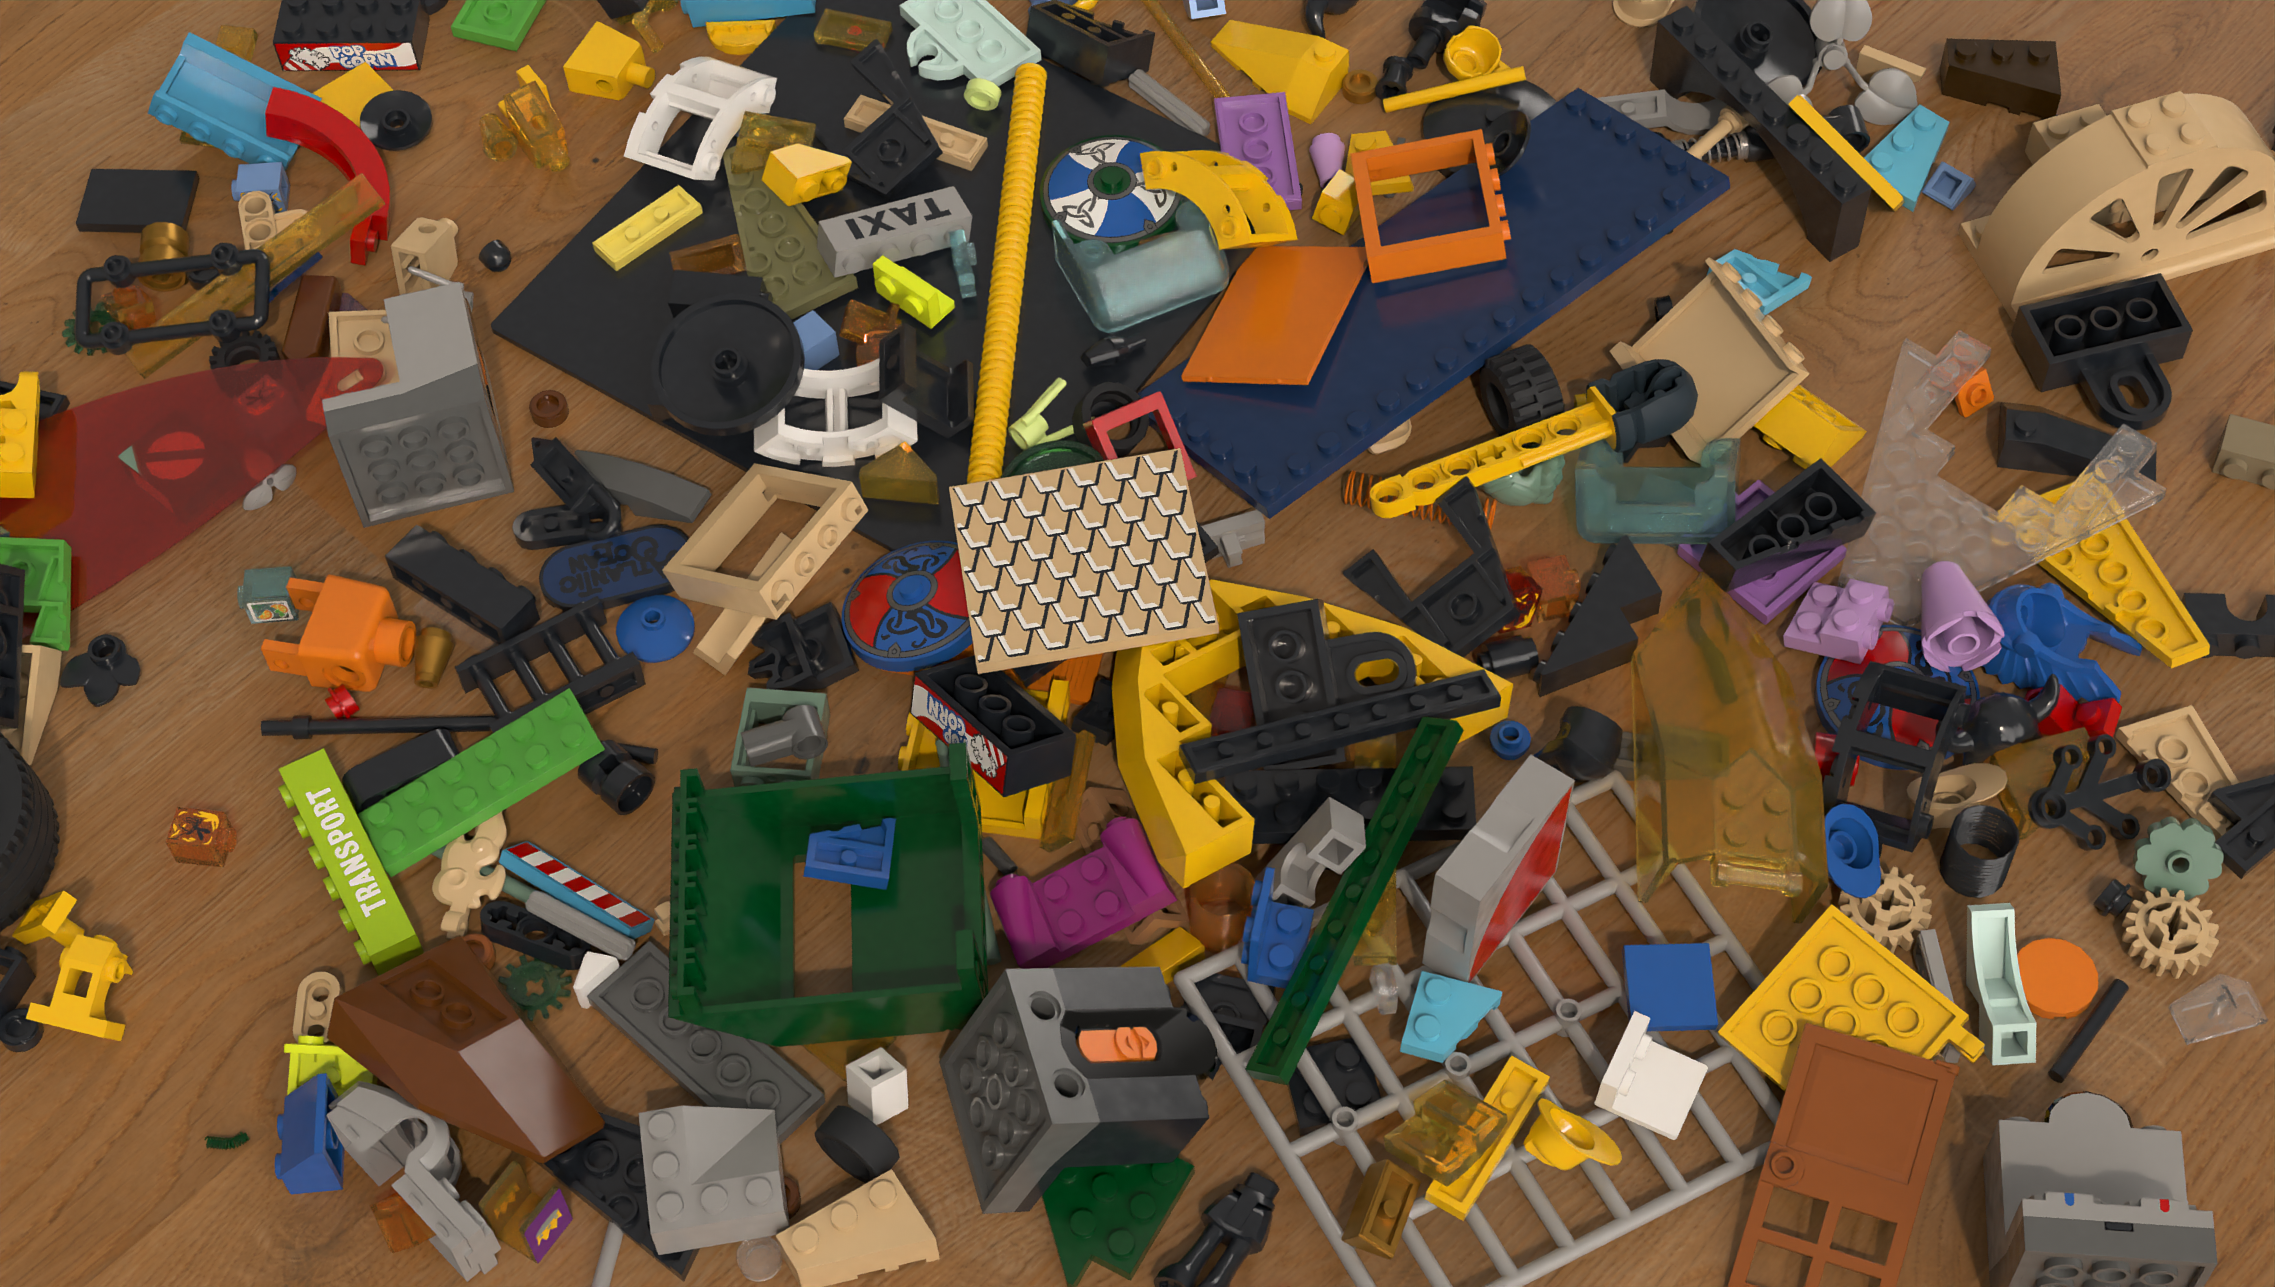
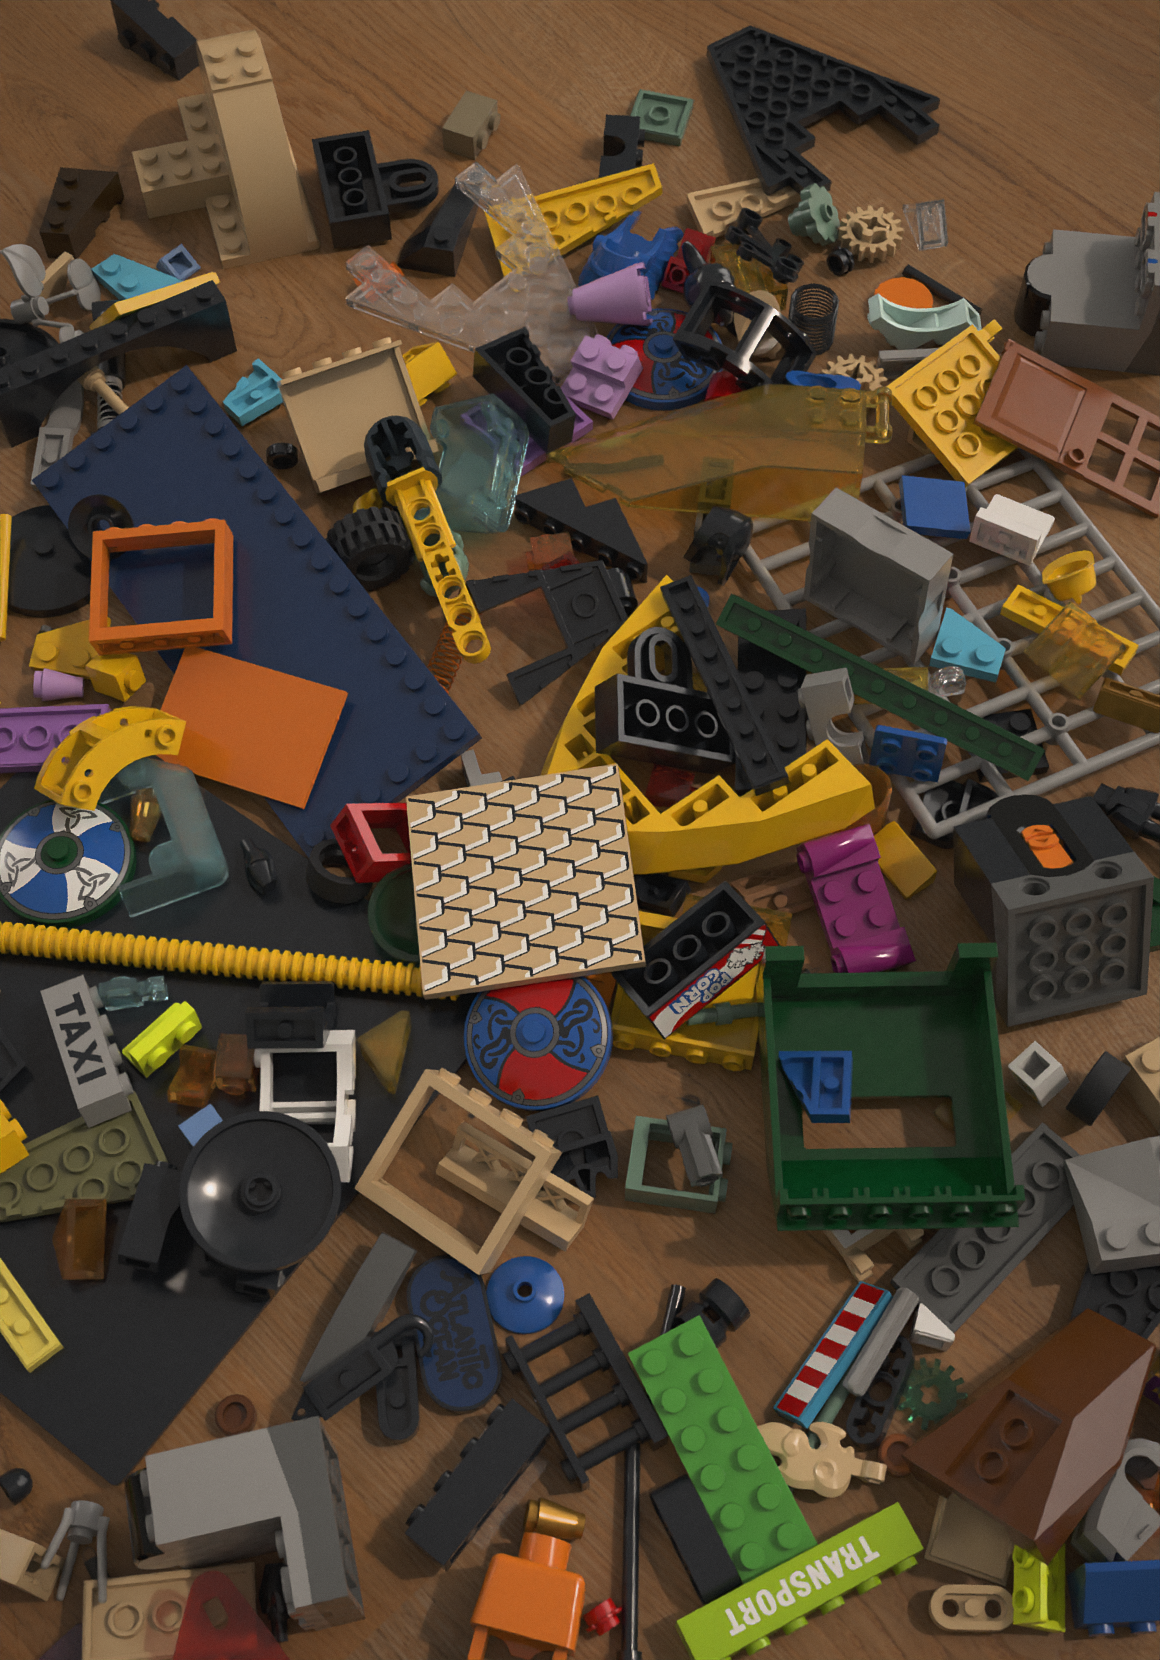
camera: 90 degrees left, 5 degrees up
yellowish green plant [1008,378,1095,452] -> none

